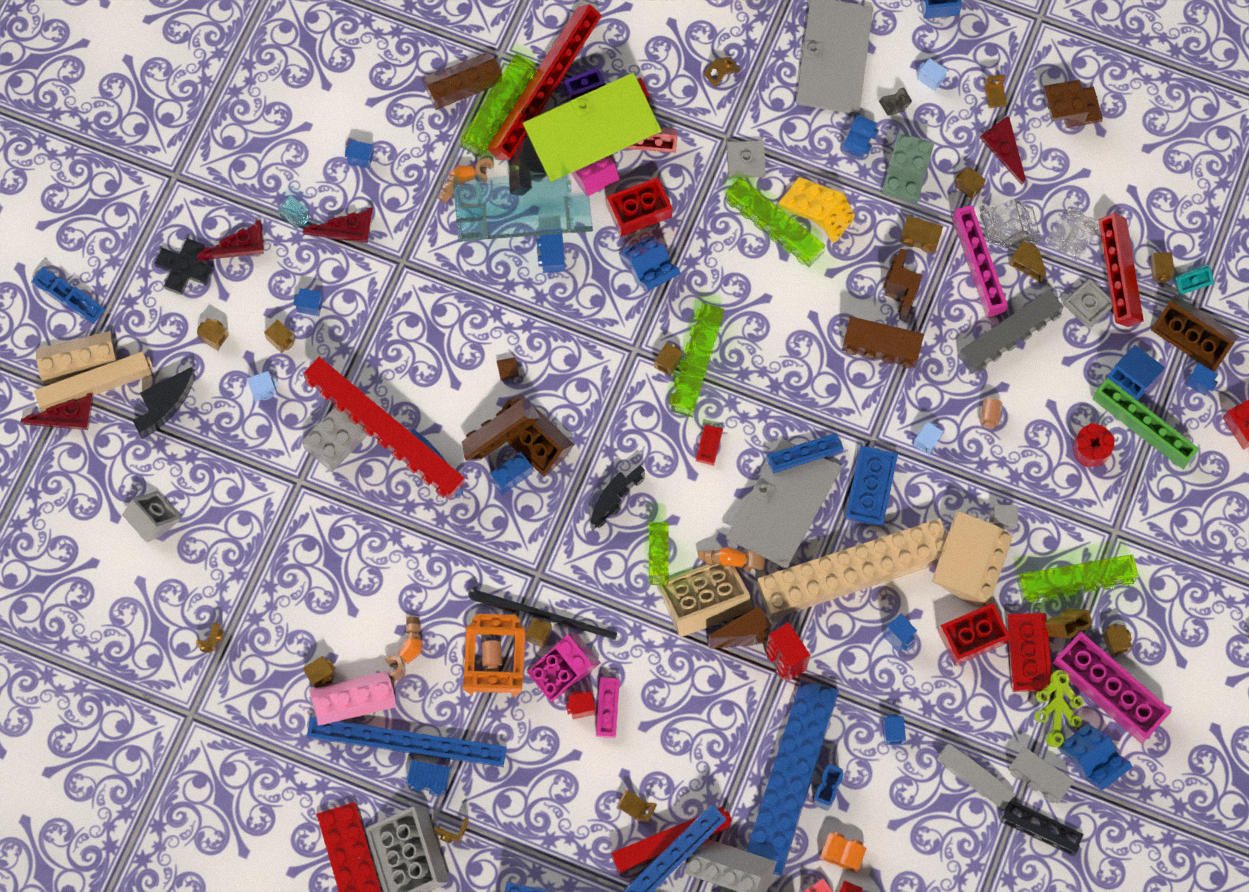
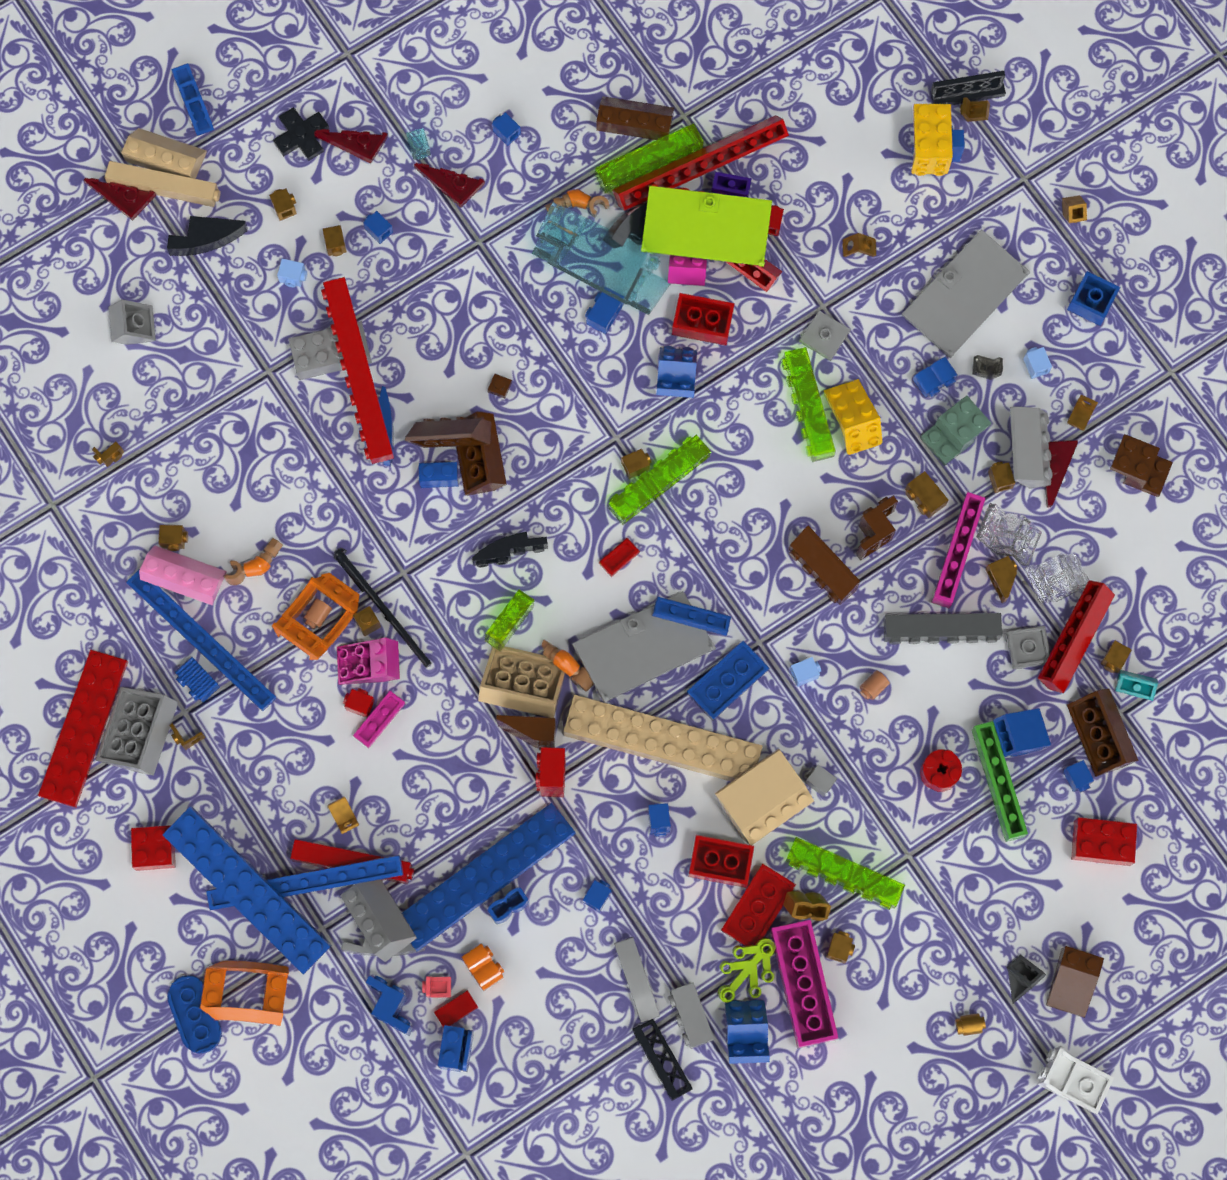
camera: 35 degrees right, 5 degrees up
none -> light grey slope [1010,407,1053,489]

